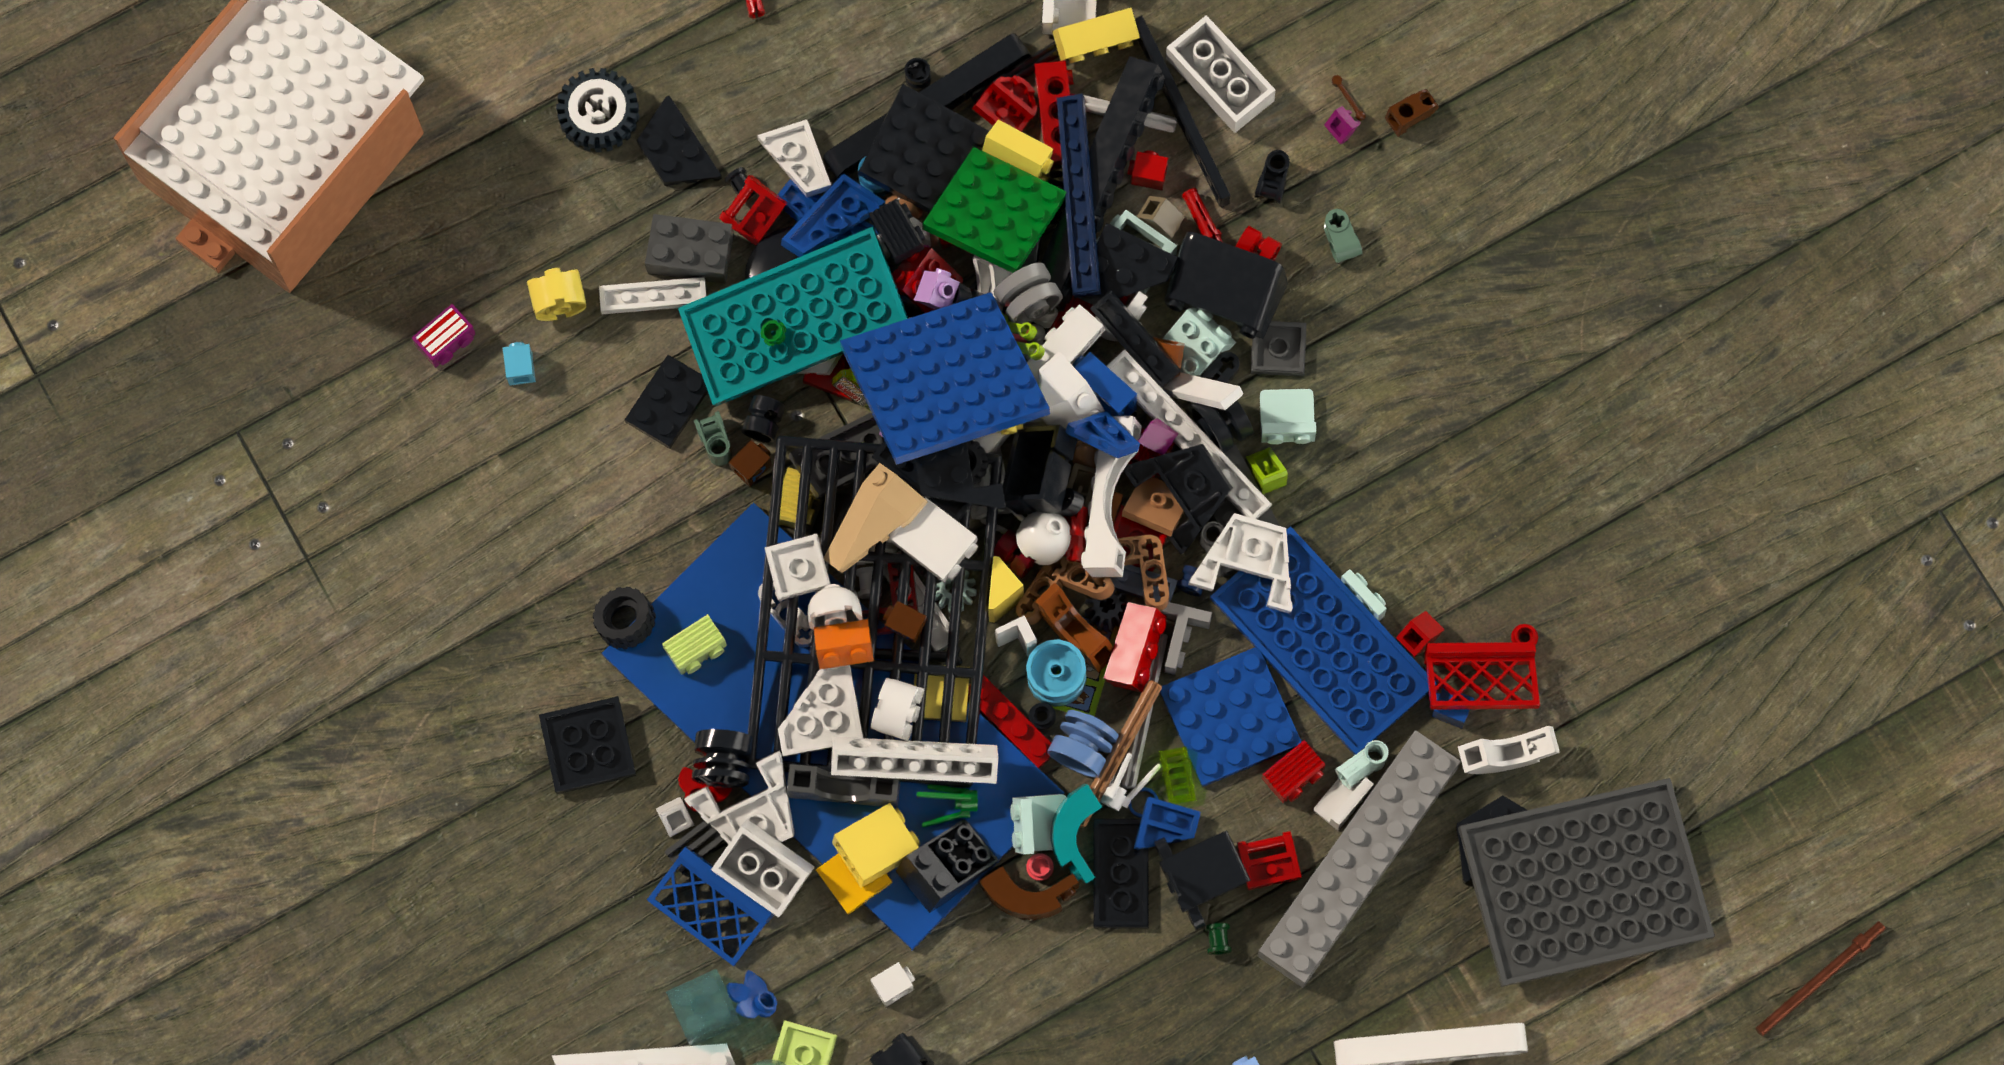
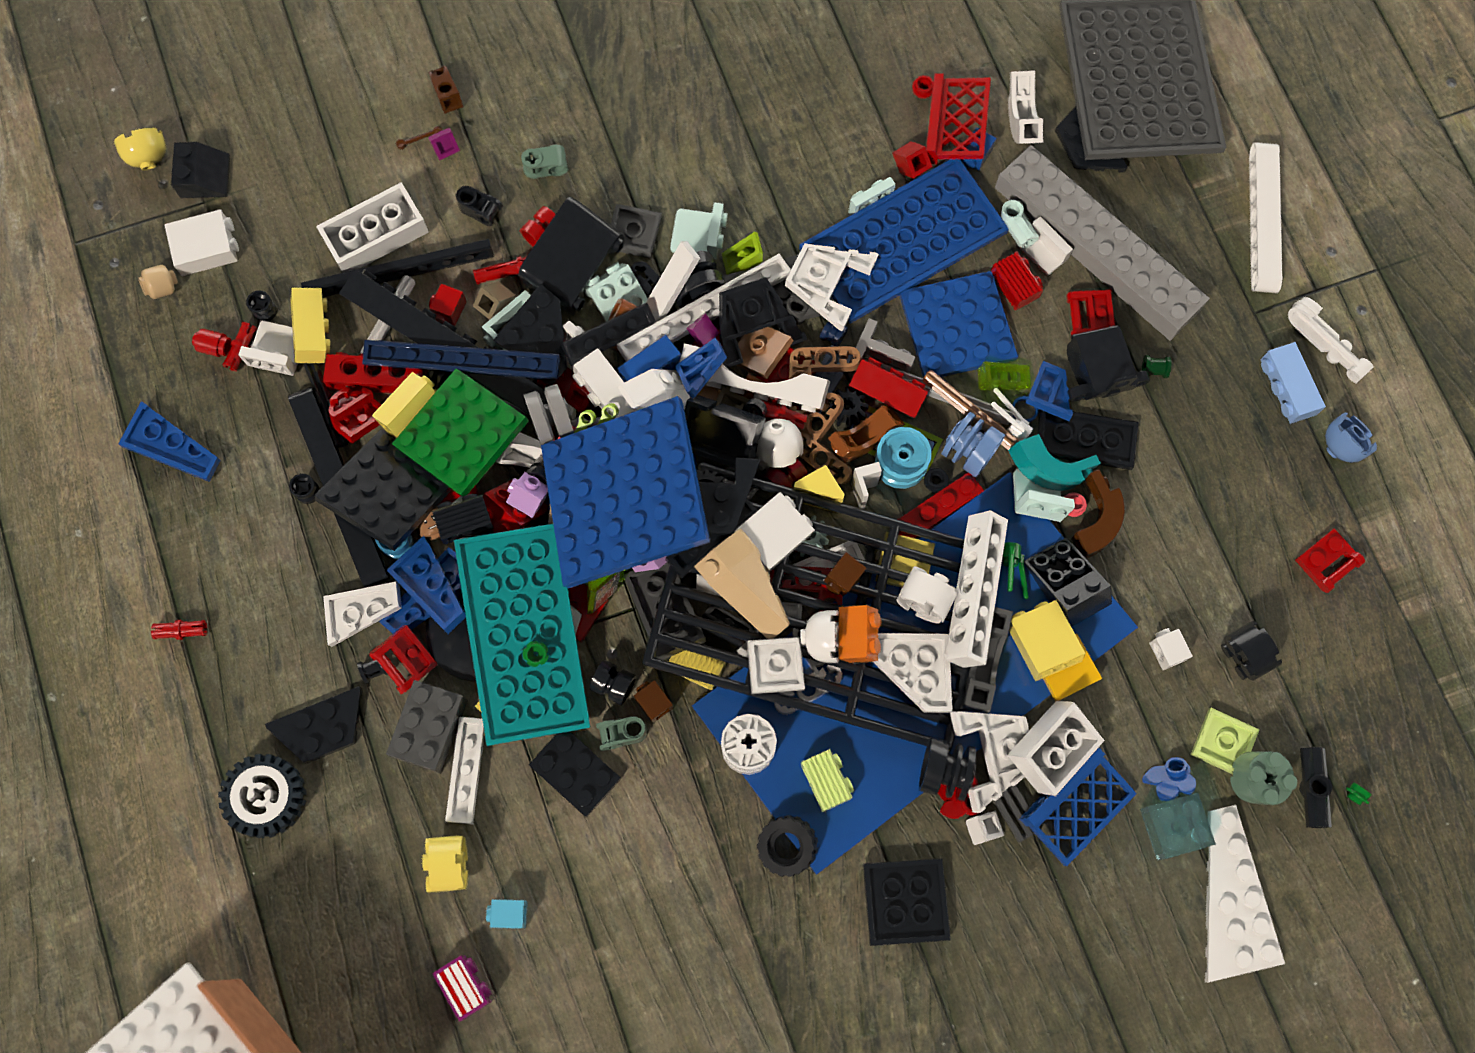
camera: 85 degrees left, 0 degrees up
none -> white wheel [721,714,777,775]

